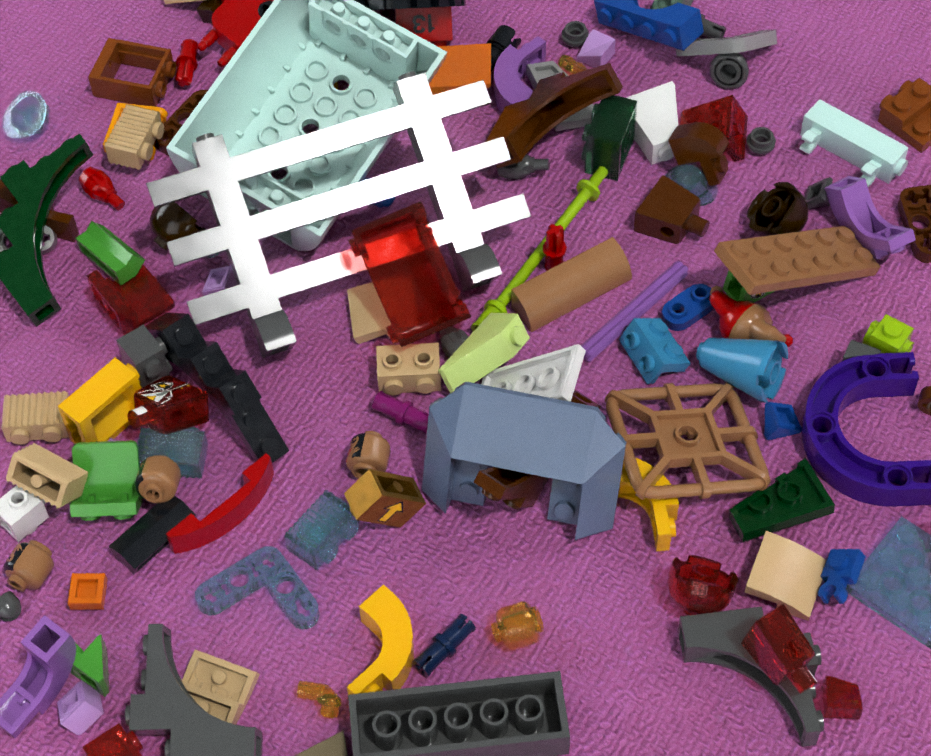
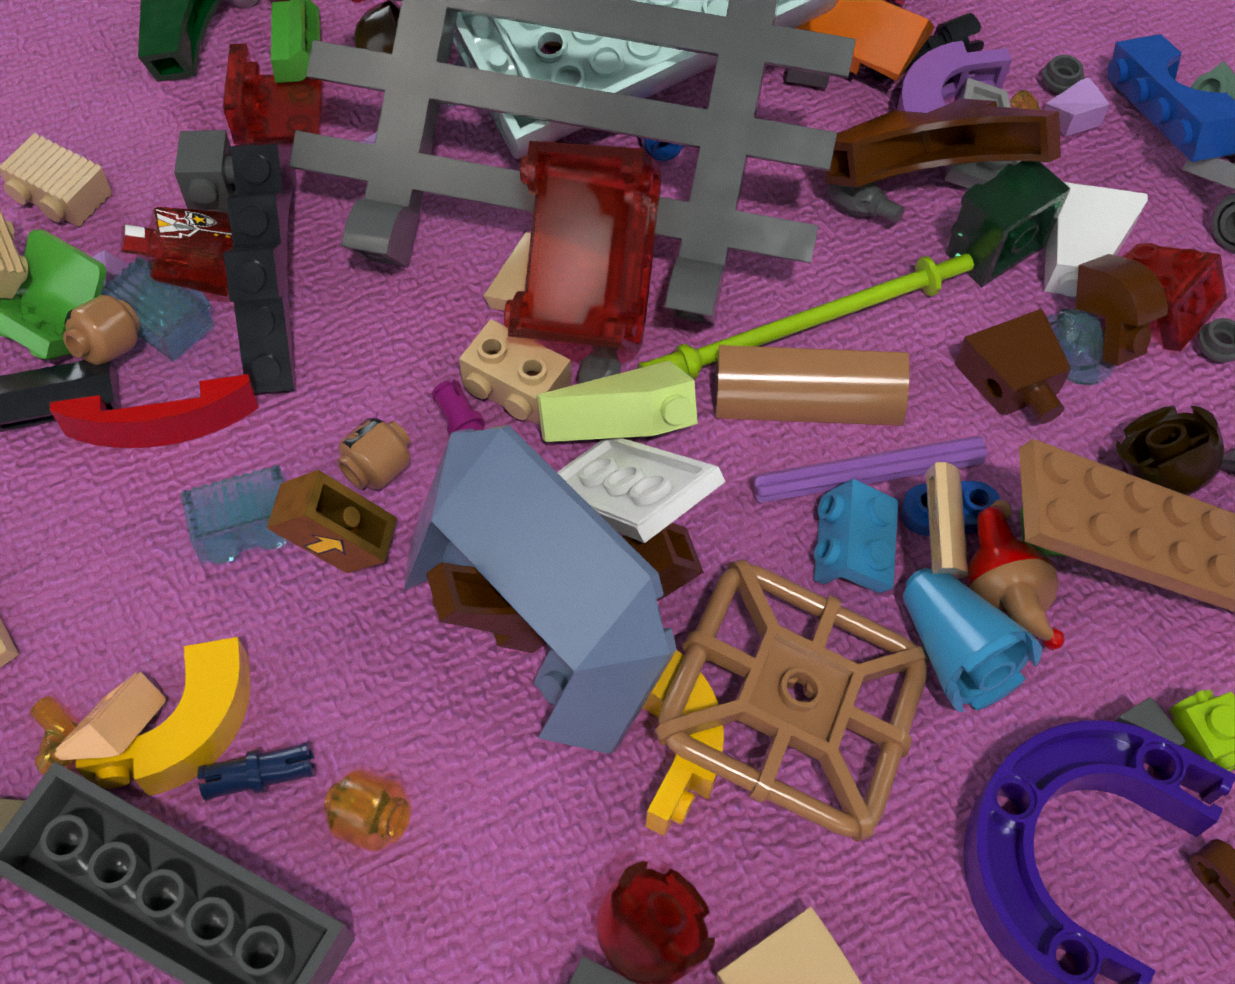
camera: 30 degrees right, 5 degrees up
yellow window [58,357,148,444] -> none
clear light blue beam [195,546,320,629] -> none
red axle [543,224,567,271] -> none
dark green wing [729,458,835,542] -> none
blue slope [764,402,802,440] -> none
none -> light nougat slope [54,671,166,760]
none -> tan slope [926,462,968,579]

